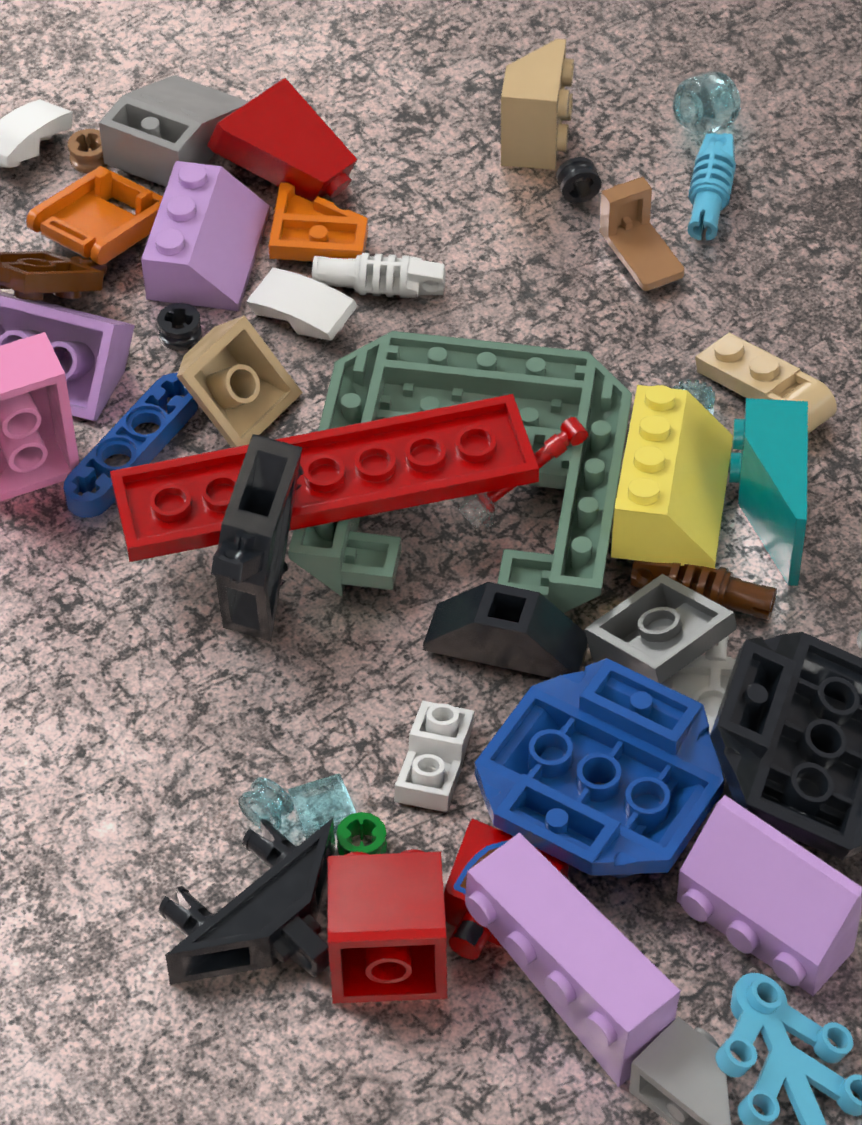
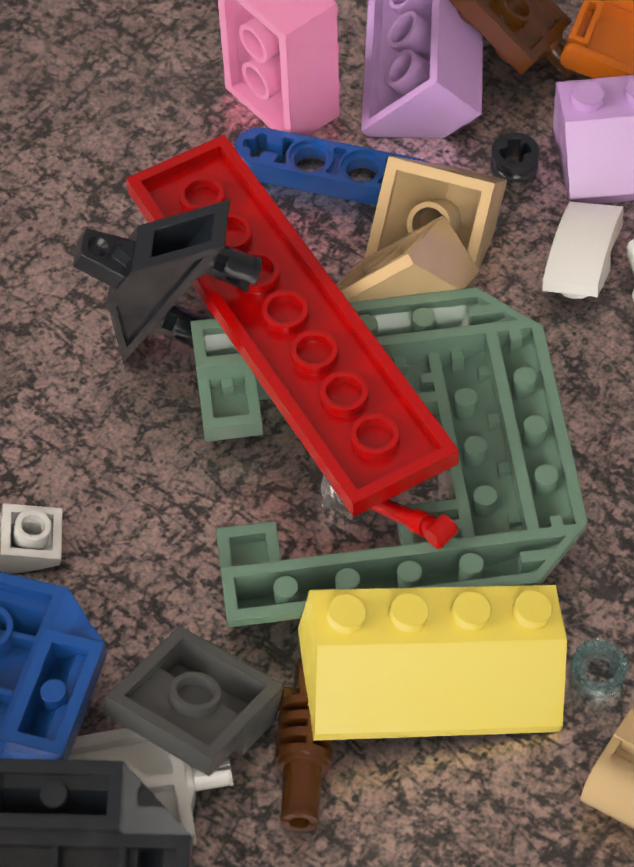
camera: 75 degrees right, 5 degrees up
black slope [423,582,589,678] -> none
teal slope [729,398,808,586] -> none
none -> tan slope [336,215,479,302]

